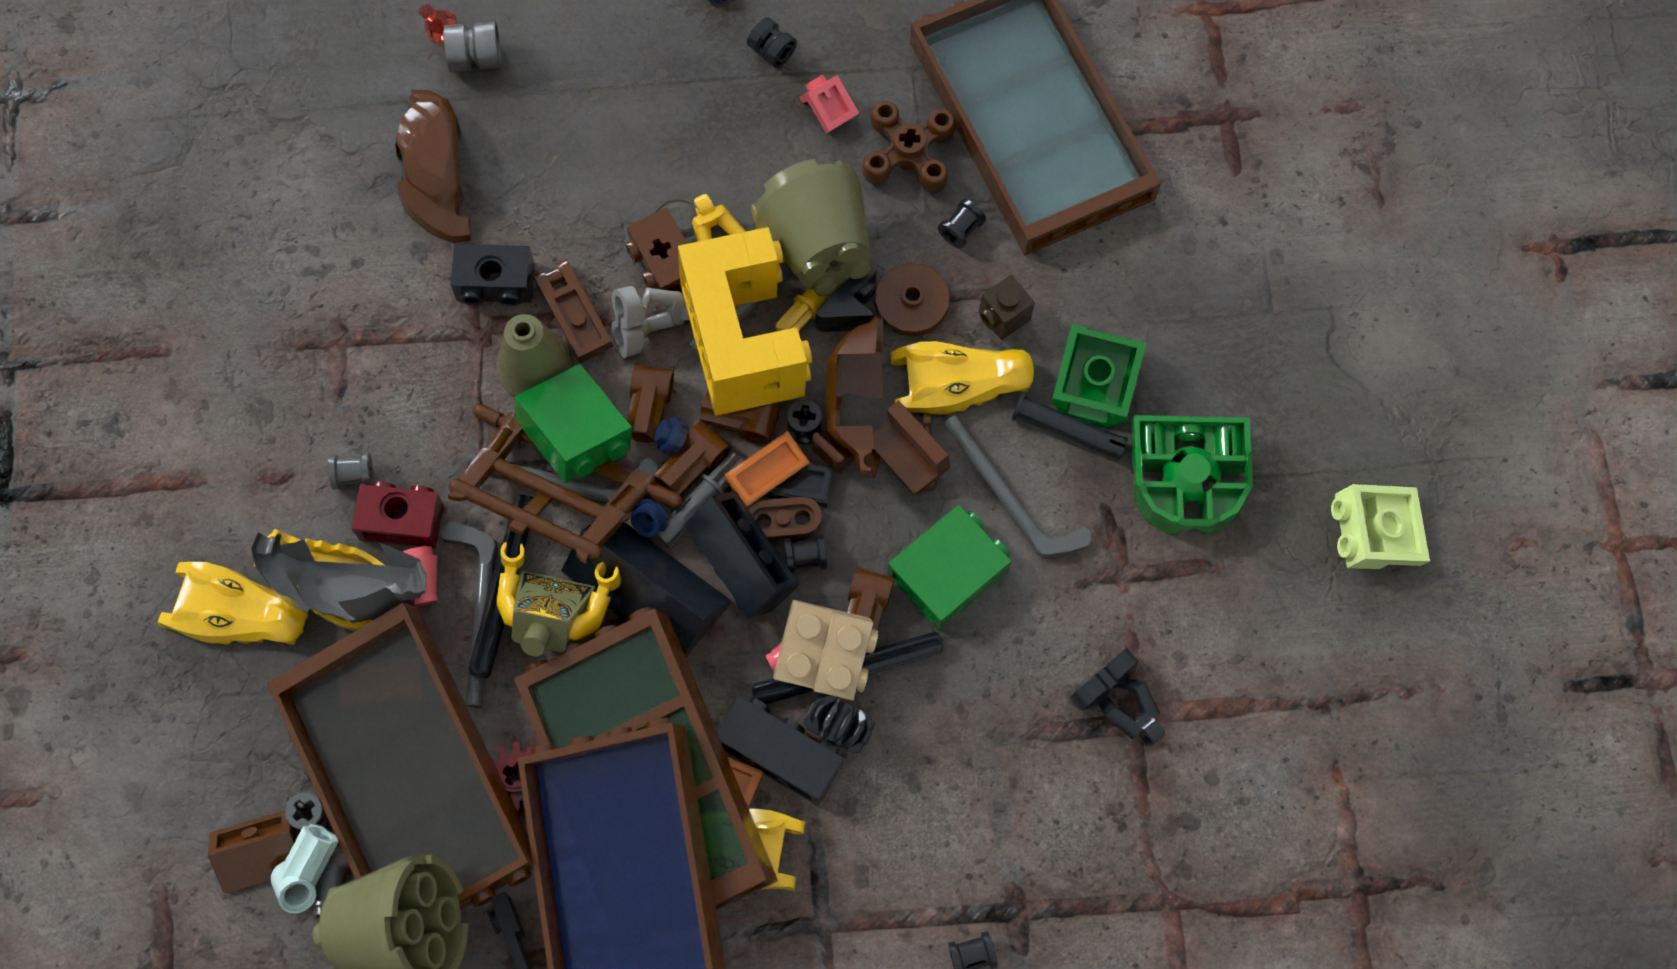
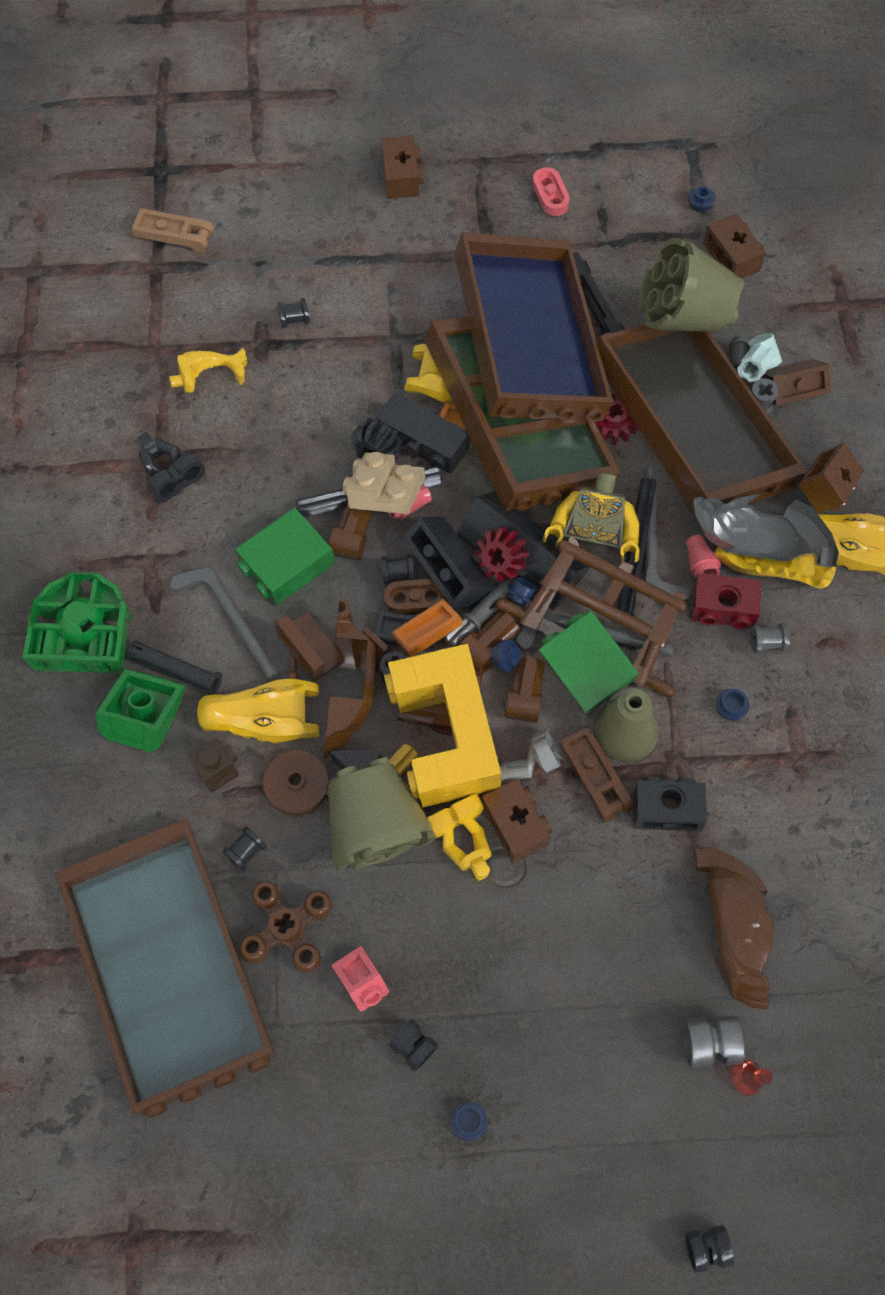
camera: 175 degrees left, 5 degrees down
none -> yellow animal [169,348,247,393]
none -> dark red gear [474,526,530,581]
none -> dark blue plate [716,689,750,721]
none -> reddish brown brick [798,442,864,514]

